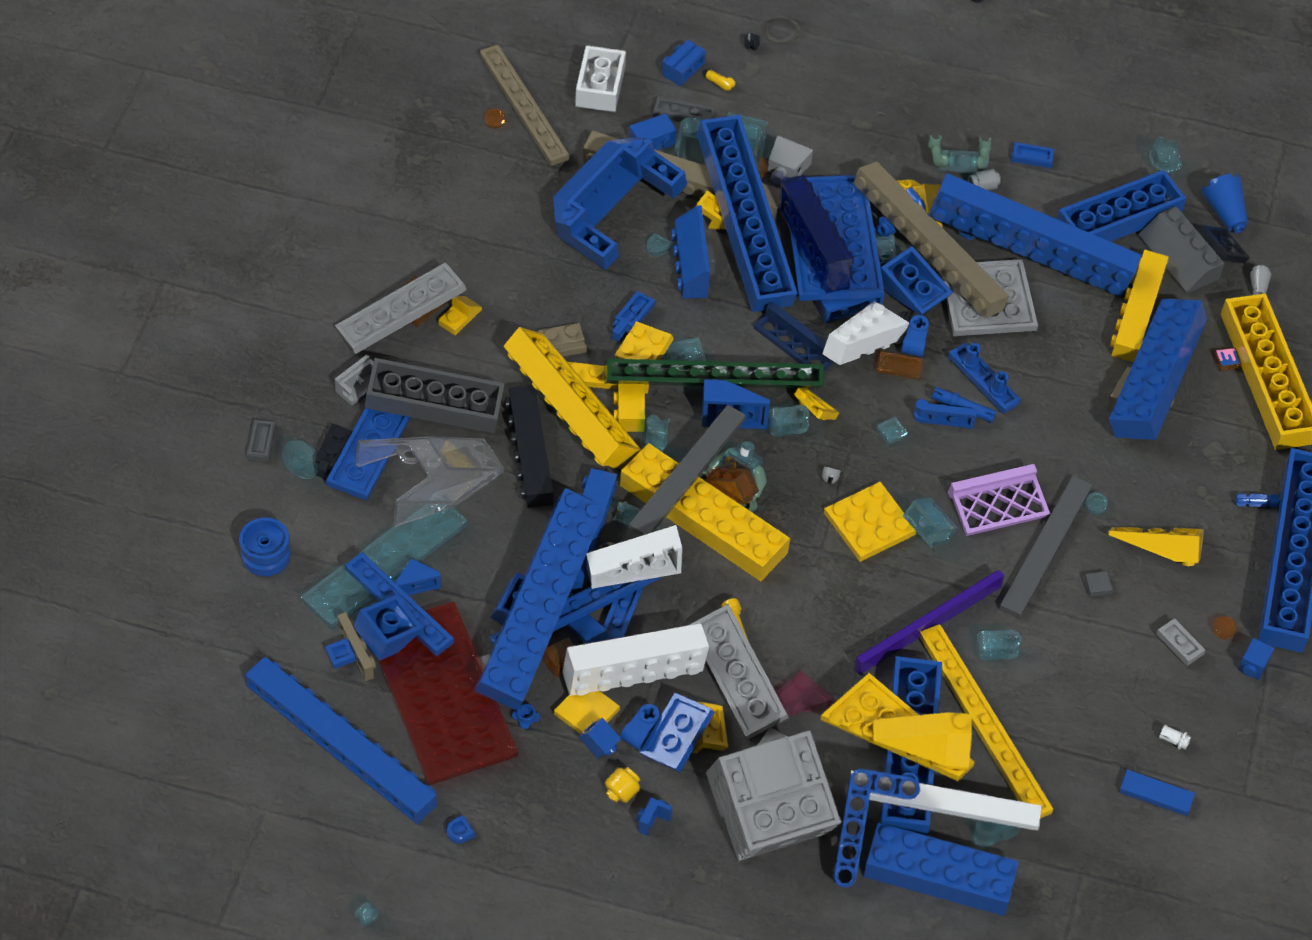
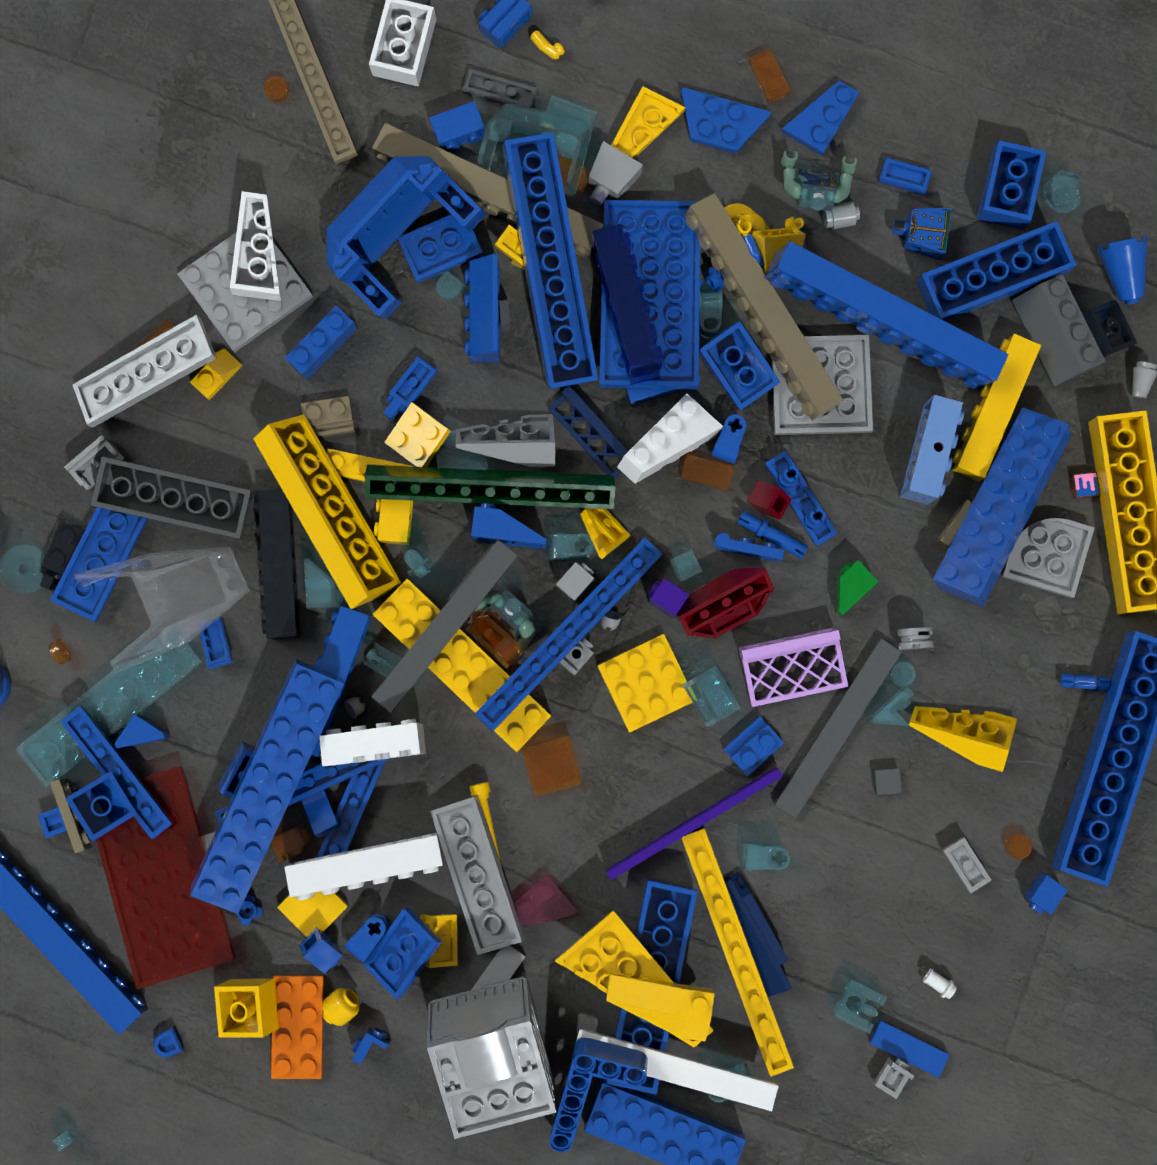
camera: 10 degrees right, 30 degrees up
none -> clear orange tile [49,639,72,665]
none -> light grey plate [178,232,313,352]
none -> blue plate [197,616,234,670]
none -> yellow brick [214,978,279,1038]
none -> white wedge [230,191,281,301]
none -> orange plate [271,975,324,1079]
none -> blue brick [285,306,357,380]
none -> clear light blue slope [304,559,344,610]
none -> blue plate [398,214,483,284]
none -> light grey wedge [456,414,555,468]
none -> blue plate [474,538,663,732]
none -> clear orange plate [522,736,582,797]
none -> light grey brick [556,562,594,602]
none -> light grey brick [559,637,594,676]
none -> yellow wing [611,86,685,159]
none -> dark purple brick [648,578,689,619]
none -> dark red wedge [677,567,775,638]
none -> blue wing [681,87,771,154]
none -> blue plate [723,716,784,776]
none -> dark blue wedge [724,872,792,997]
none -> dark red brick [747,480,792,520]
none -> clear orange plate [748,49,791,104]
none -> blue wing [781,81,860,156]
none -> clear light blue brick [832,977,887,1034]
none -> green slope [836,560,879,617]
none -> clear light blue slope [867,687,914,726]
none -> light grey bracket [873,1057,915,1099]
none -> blue torso [892,208,952,260]
none -> light grey wheel [898,627,934,650]
none -> medium blue brick [900,395,965,505]
none -> blue brick [976,140,1047,230]
none -> light grey plate [1001,518,1094,599]

